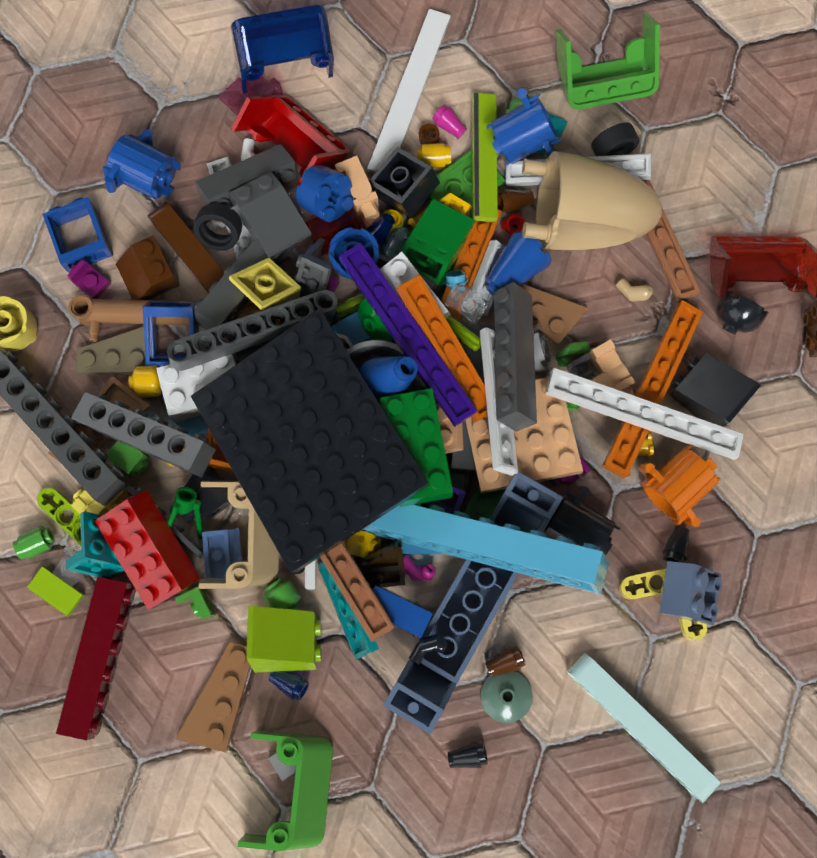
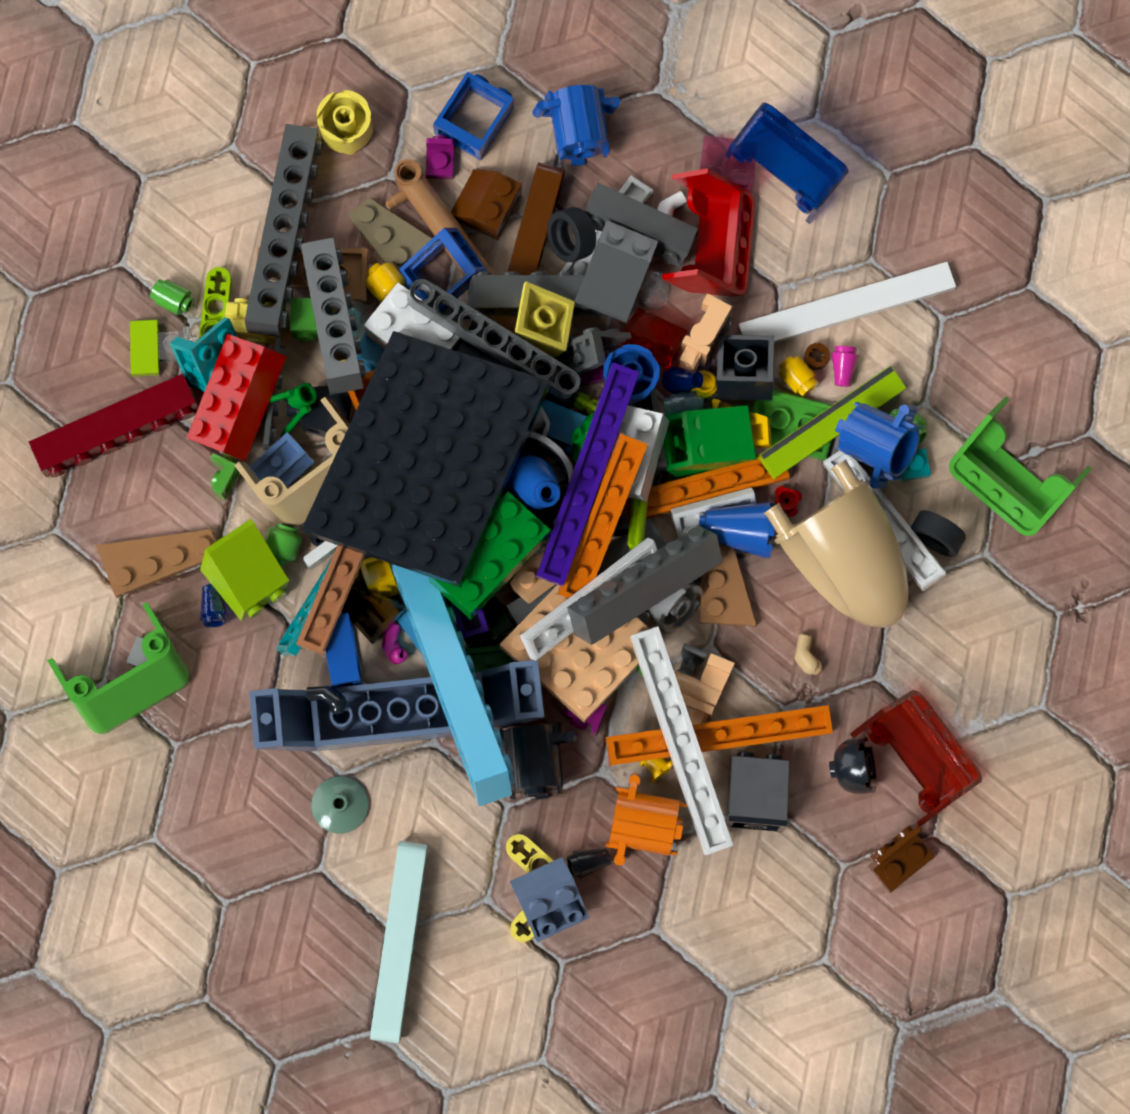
camera: 50 degrees right, 0 degrees up
blue brick [296,164,354,222] -> none
medium azure plate [444,270,468,290] -> none
clear bracket [445,284,489,323] -> none
black cone [448,741,488,768] -> none
reddish brown cone [485,646,526,677] -> none
reddish brown cone [497,190,534,214] -> none
bright green arm [556,341,590,368] -> none
nougat tile [642,180,701,303] -> none

